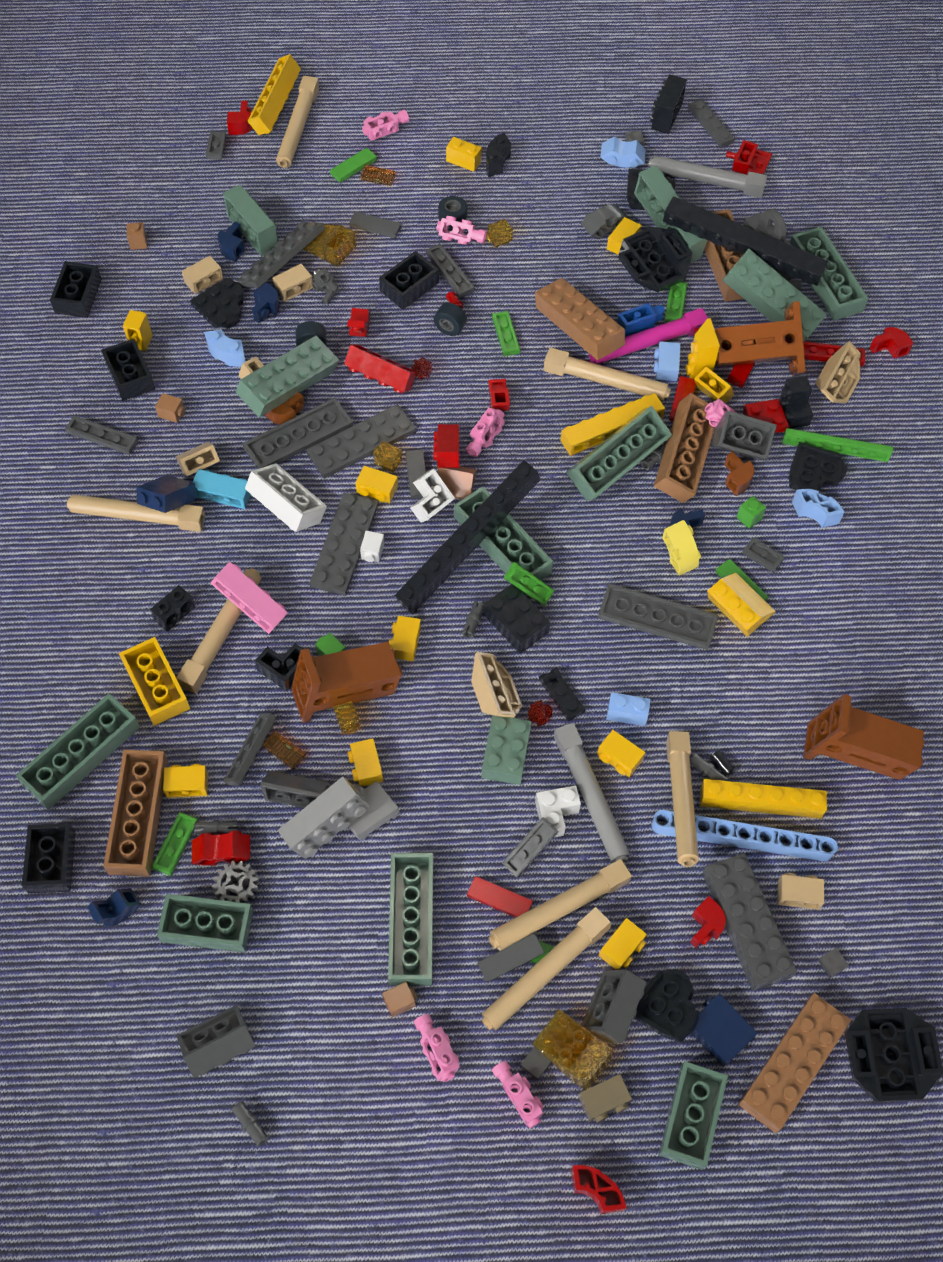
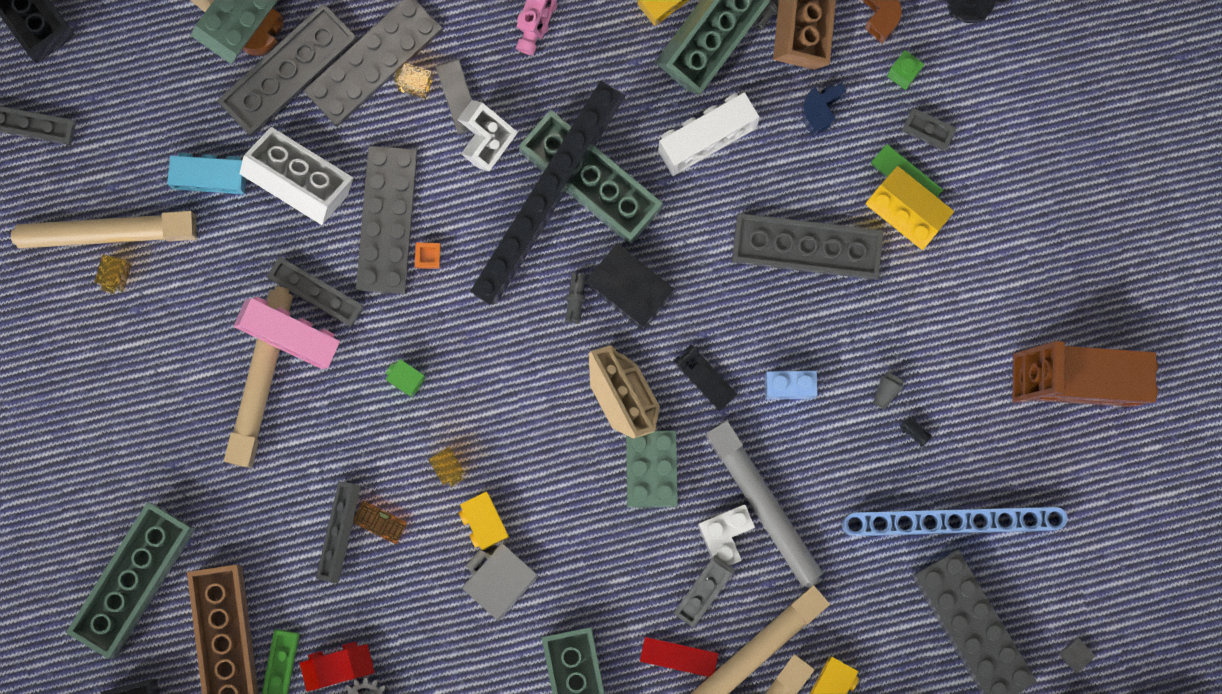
camera: 10 degrees left, 20 degrees up
yellow brick [119,637,190,726] -> none
dark blue brick [137,475,196,513] -> none
black brick [150,585,195,631] -> none
medium nougat brick [155,393,185,423] -> none
yellow brick [163,764,208,798] -> none
tan brick [175,442,220,476] -> none
dark grey pin [194,820,237,835] -> none
black brick [255,643,303,692] -> none
dark grey slope [260,770,330,808] -> none
light grey brick [277,777,370,859] -> none
dark orange brick [291,642,402,723] -> none
yellow brick [355,466,398,503] -> none
white brick [360,531,385,562] -> none
yellow brick [389,616,421,661] -> none
red brick [433,424,459,468] -> none
nougat slope [437,466,477,499] -> none
bright green tile [504,562,555,606] -> none
clear red gear [528,700,552,726] -> none
yellow brick [597,730,646,778] -> none
light yellow brick [662,520,701,576] -> none
tan brick [666,731,699,867] -> none
dark grey pin [690,753,728,781] -> none
red brick [690,896,726,948] -> none
yellow brick [700,779,827,819] -> none
tan brick [777,873,824,910] -> none
light blue brick [792,489,844,528] -> none
none -> clear yellow brick [94,254,132,294]
none -> dark grey plate [267,256,364,328]
none -> orange plate [415,242,441,269]
none -> white brick [658,92,760,176]
none -> dark grey cone [872,372,904,410]

